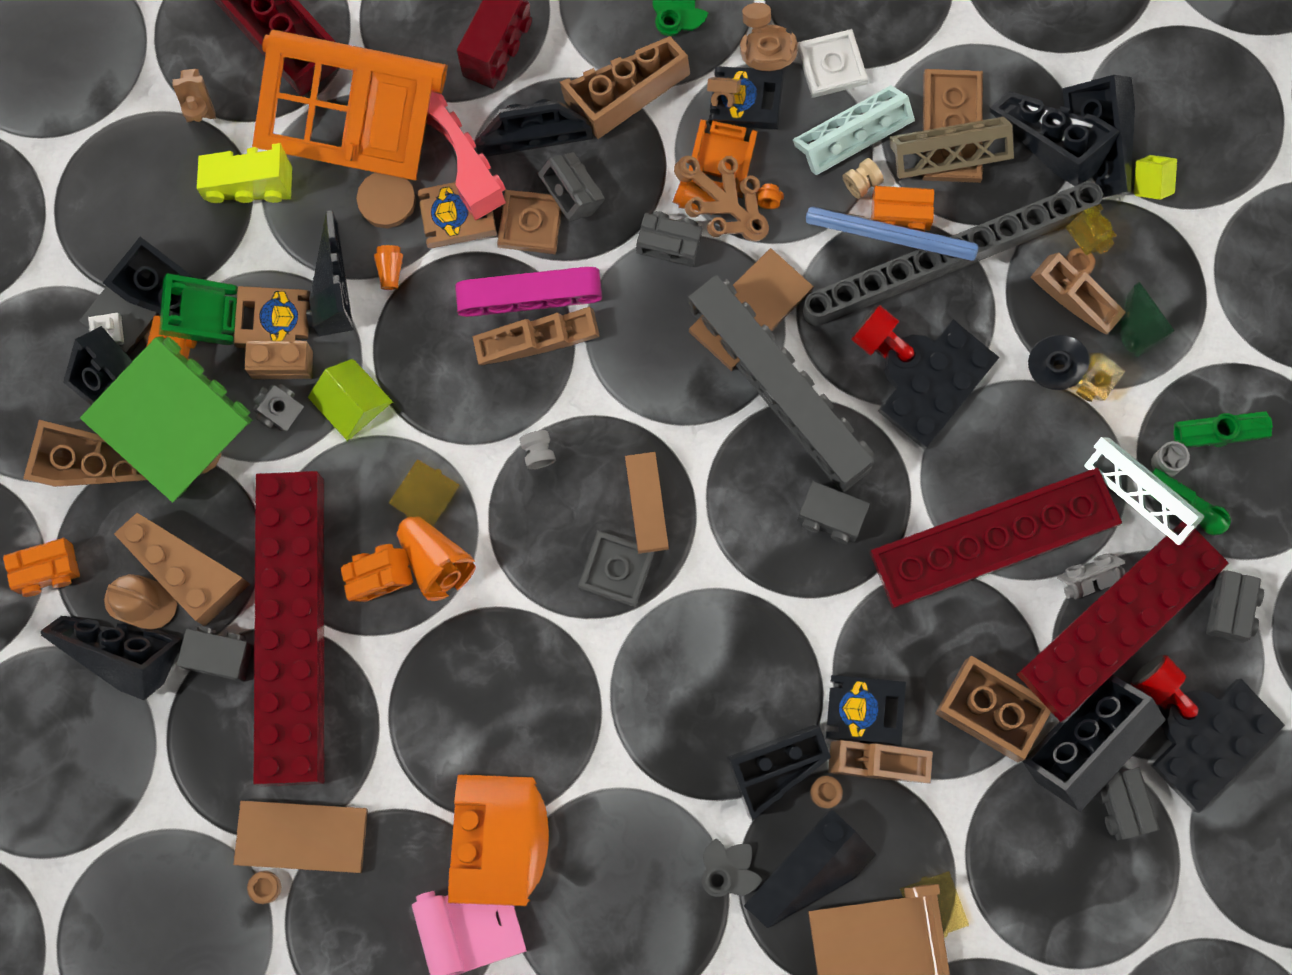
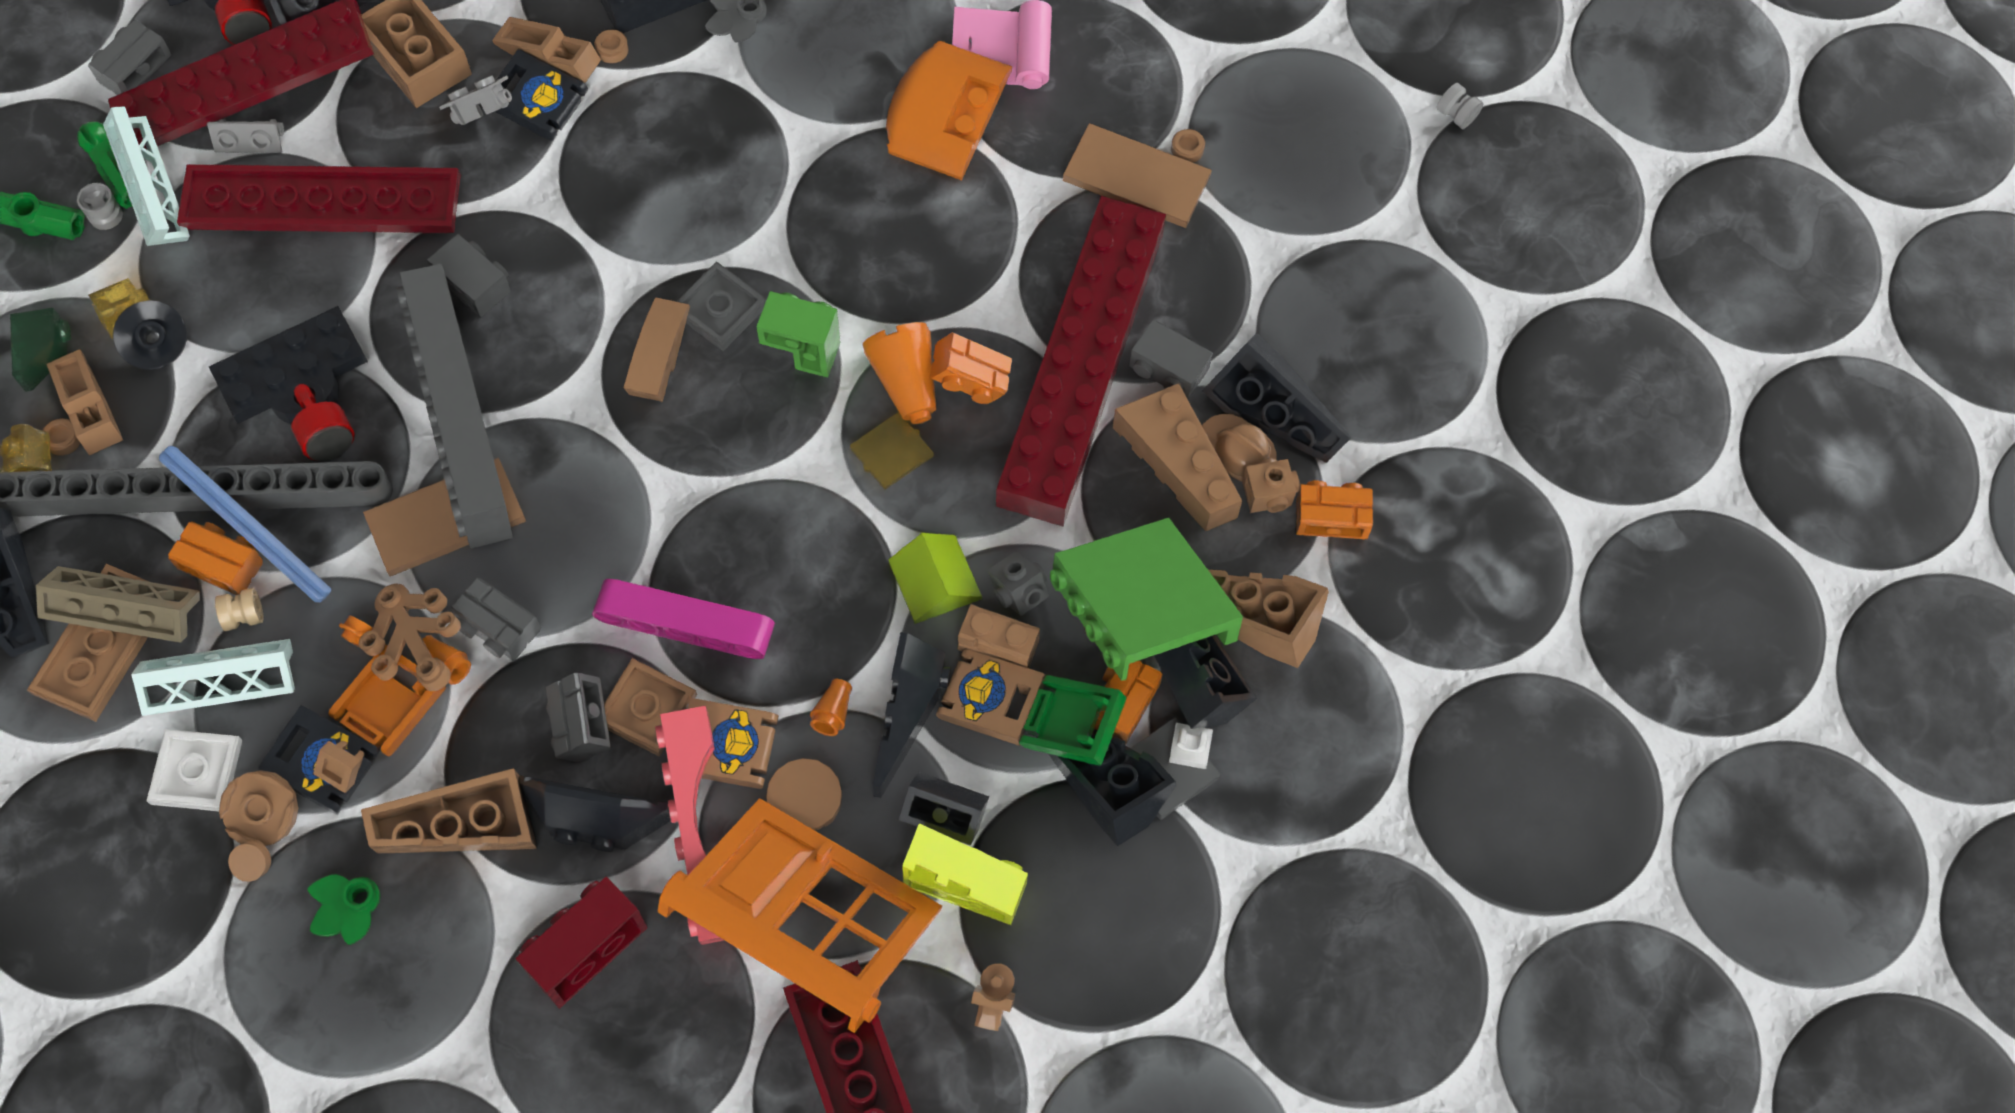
camera: 165 degrees left, 10 degrees down
medium nougat slope [472,306,600,365] -> none
light grey wheel [519,430,556,469] -> none
black wedge [727,725,831,821] -> none
none -> light grey hinge [439,75,512,125]
none -> bright green brick [757,291,841,378]
none -> black brick [899,771,990,845]
none -> medium nougat brick [1242,458,1300,513]

